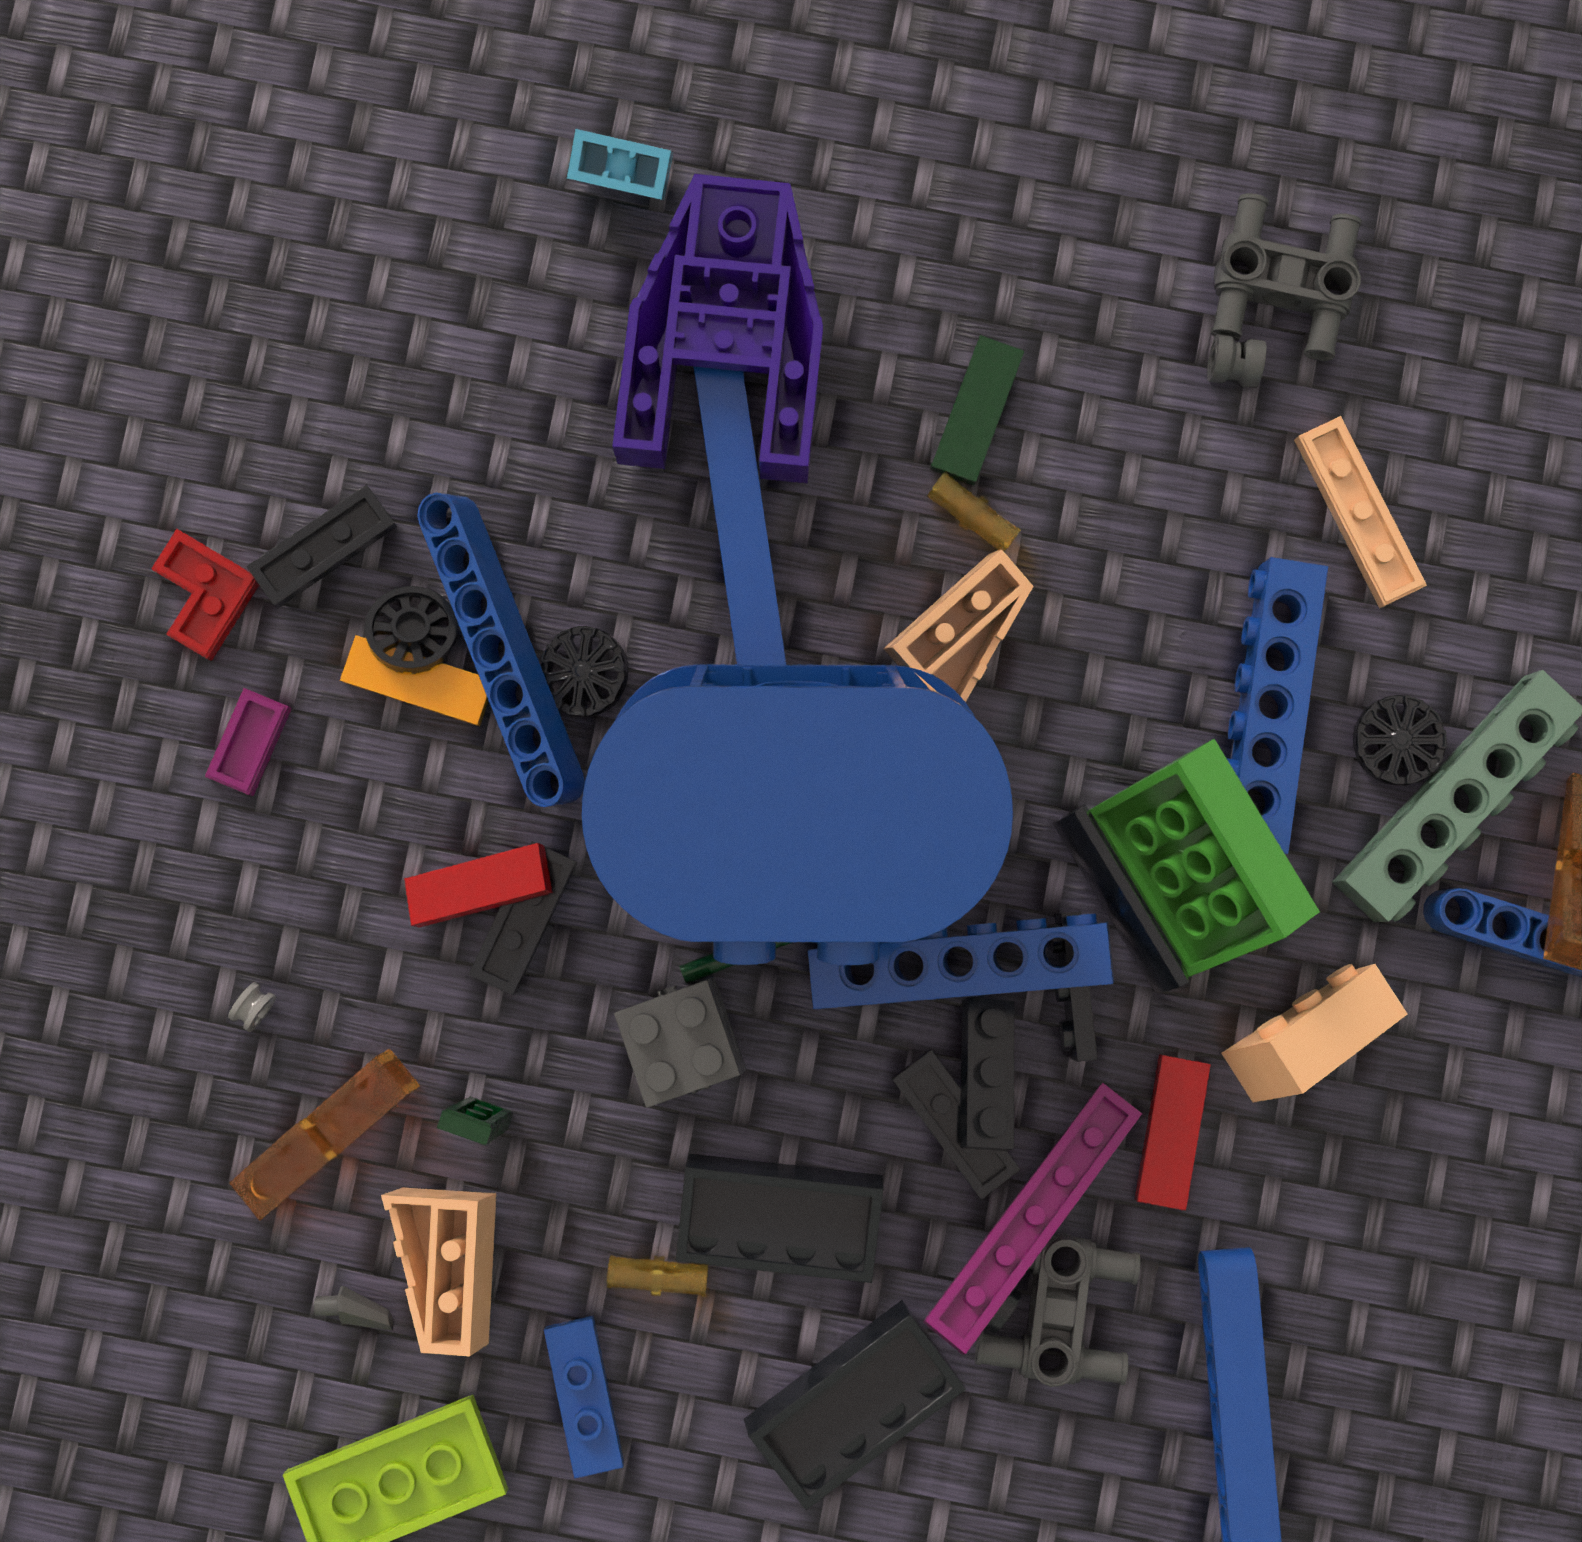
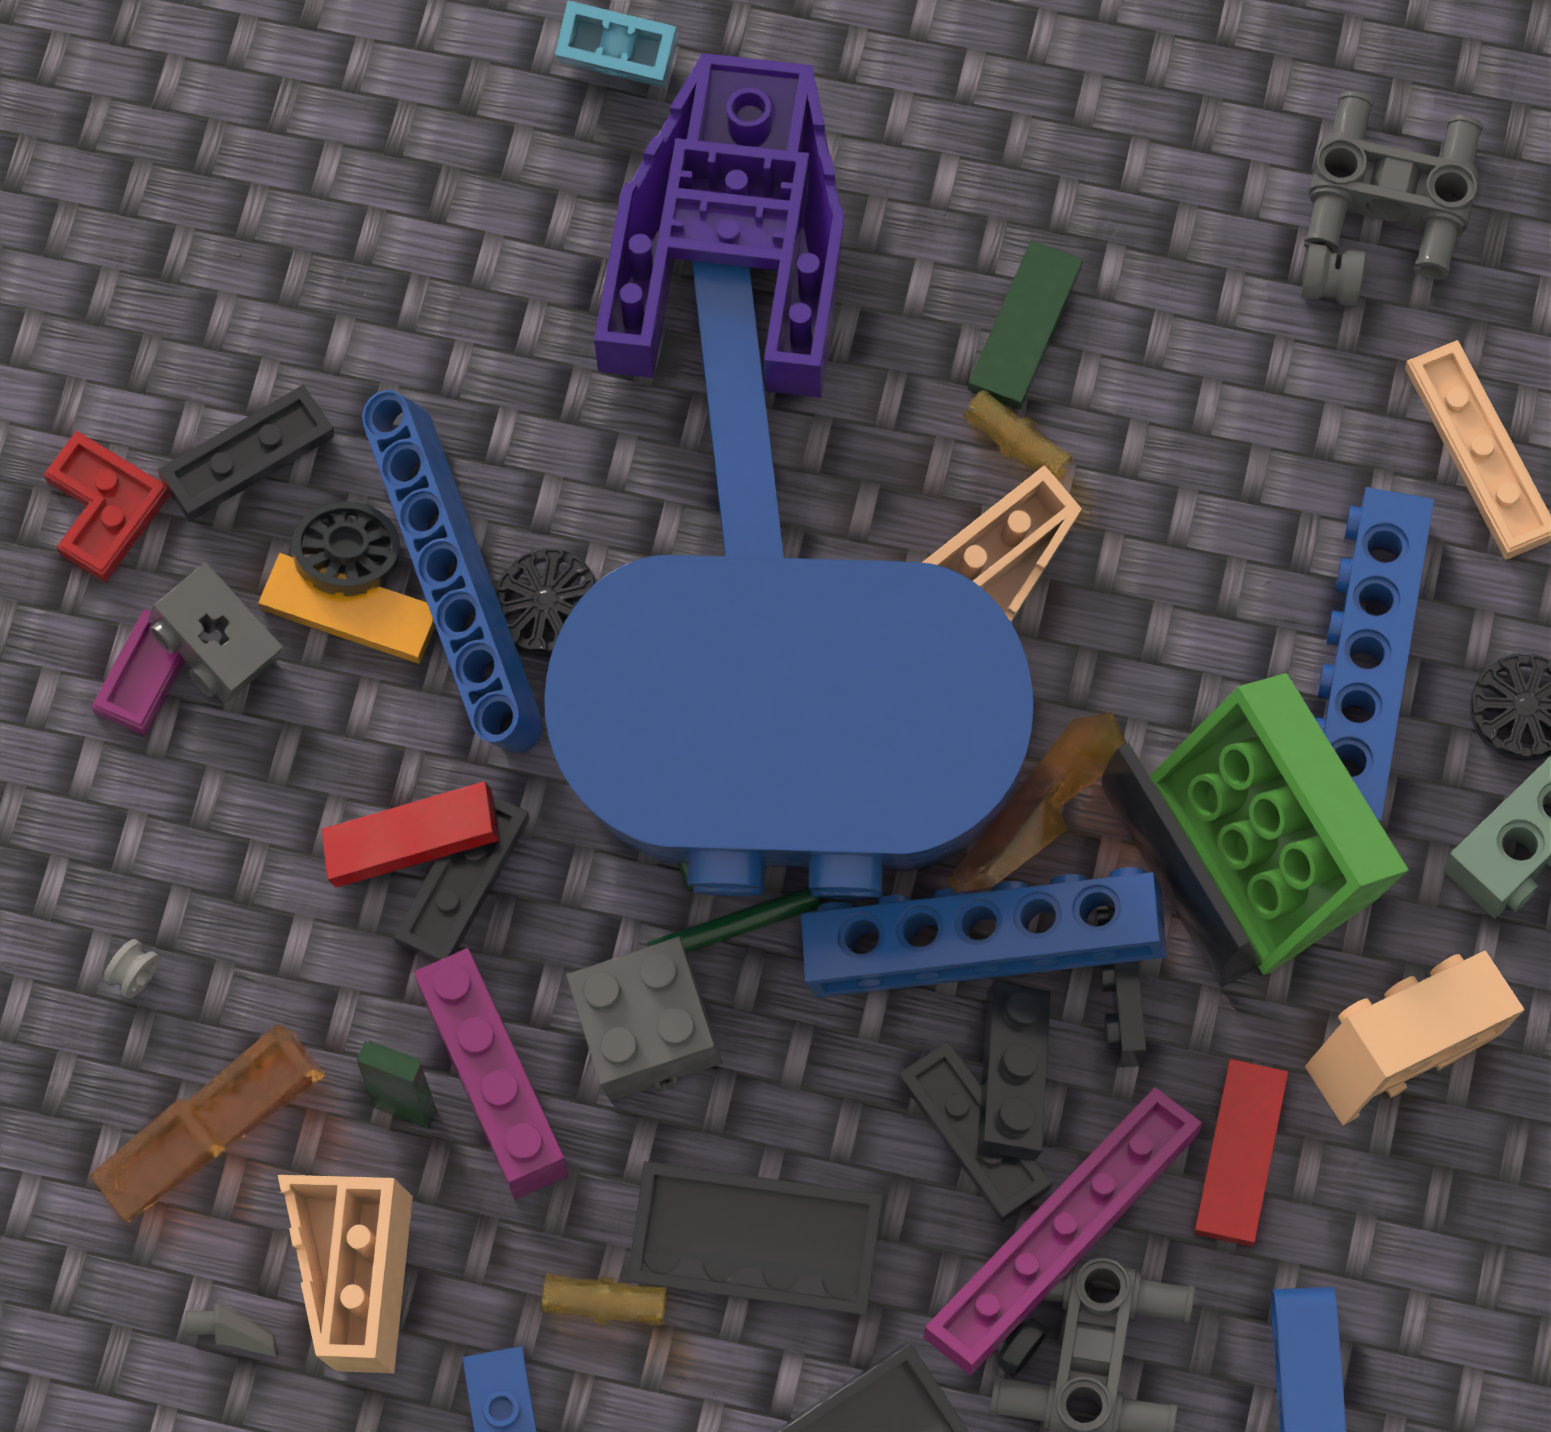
camera: 10 degrees right, 15 degrees down
none -> dark grey brick [148,561,283,704]
none -> magenta brick [414,948,568,1200]
none -> clear orange slope [948,712,1127,893]

